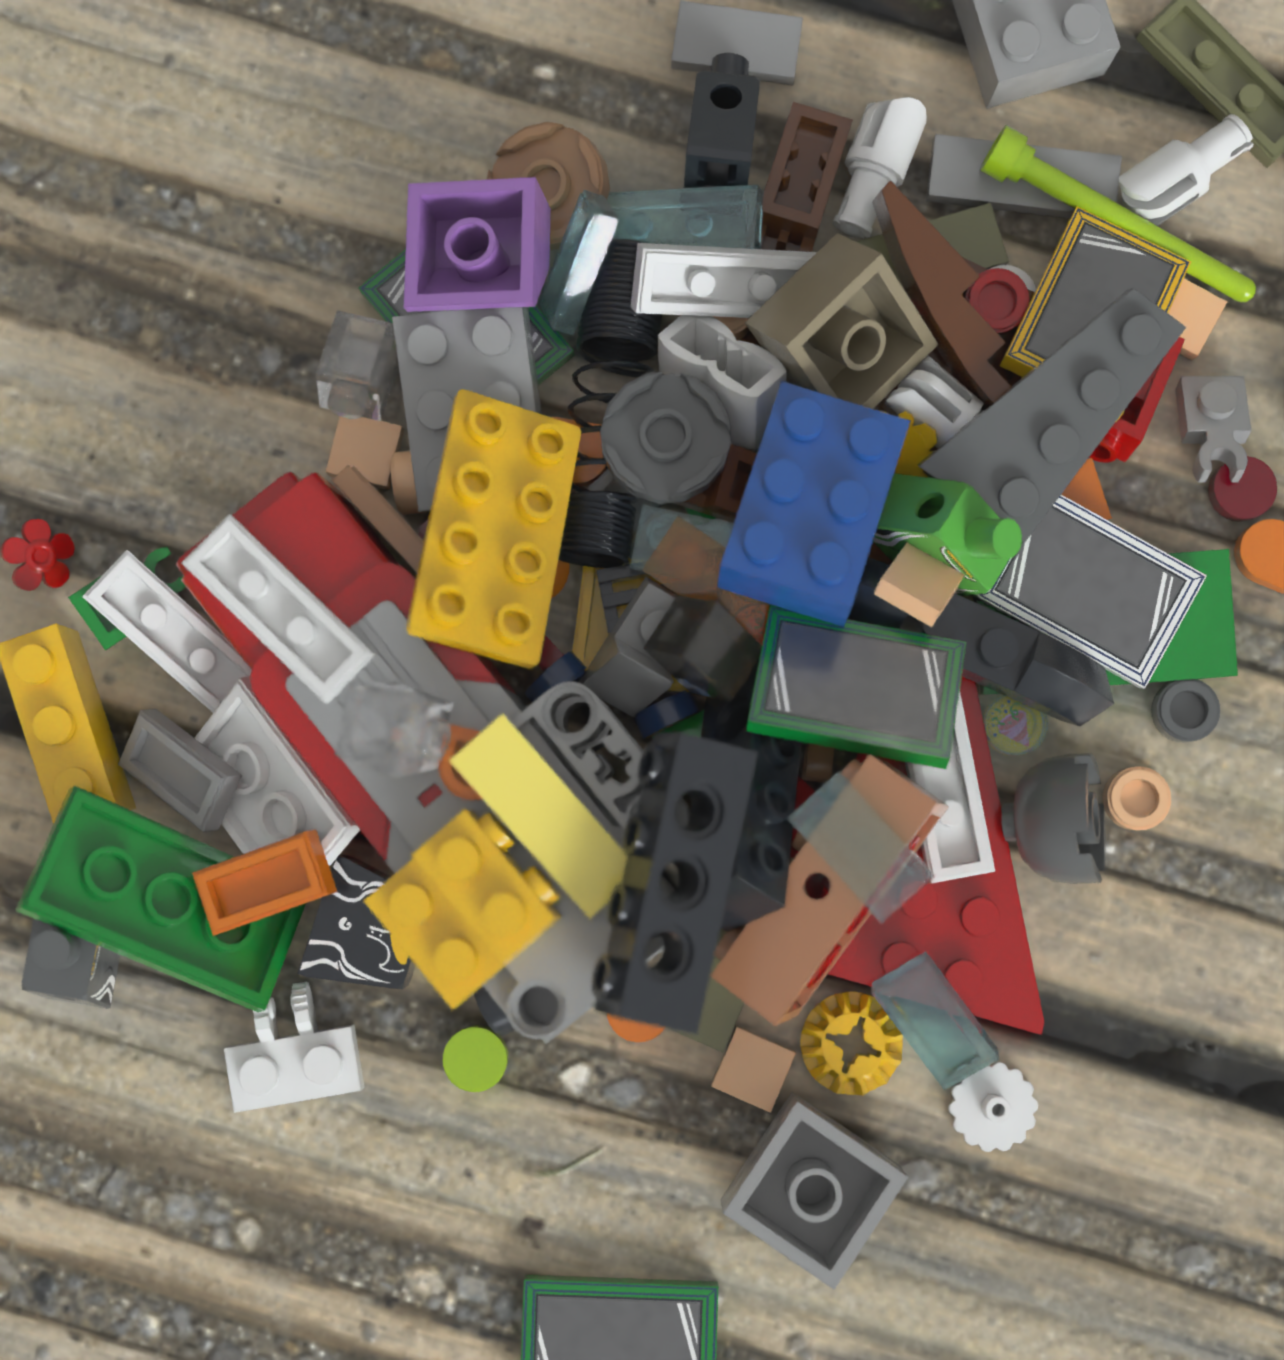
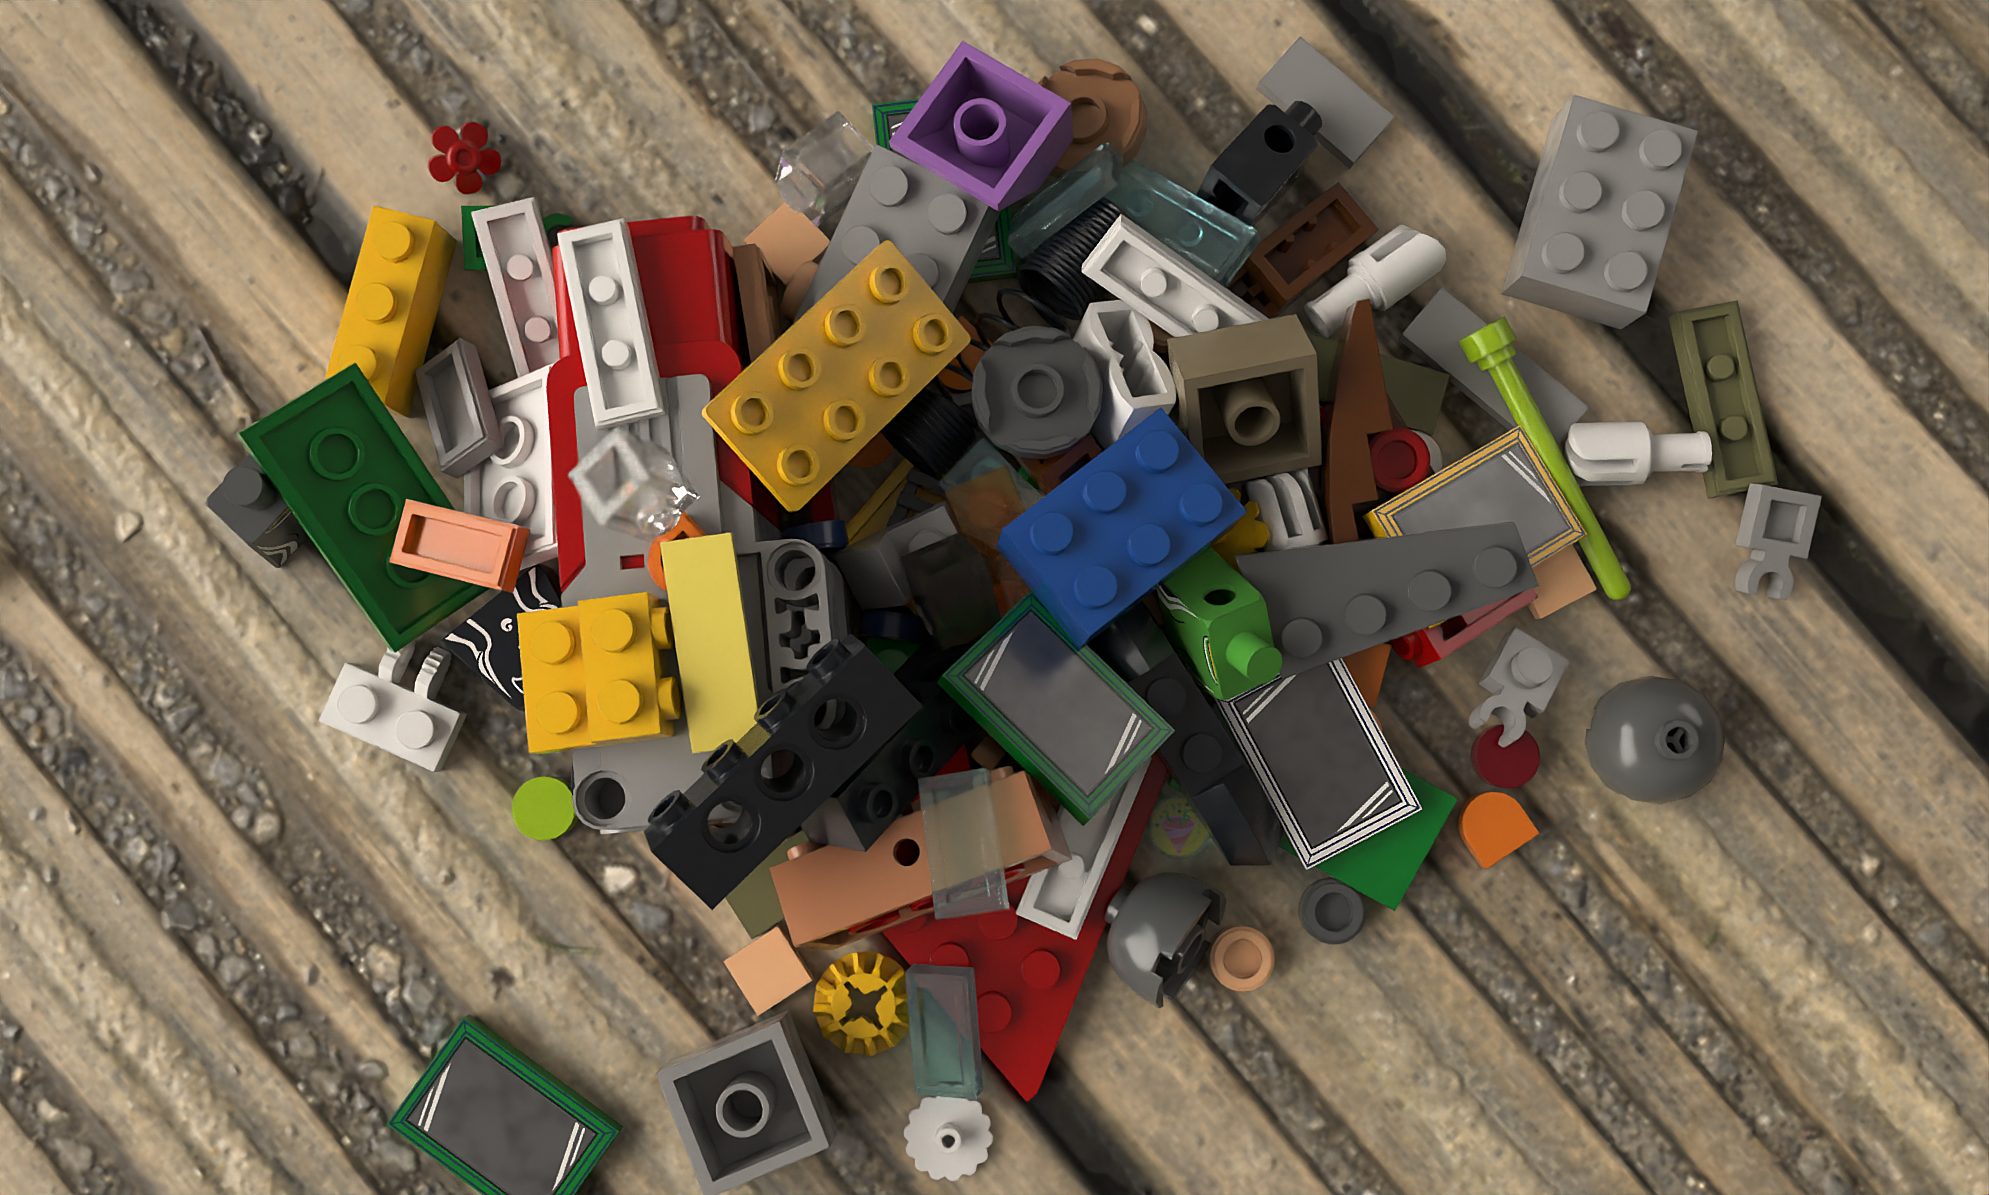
camera: 35 degrees right, 0 degrees up
light nougat tile [874,543,964,627] -> none

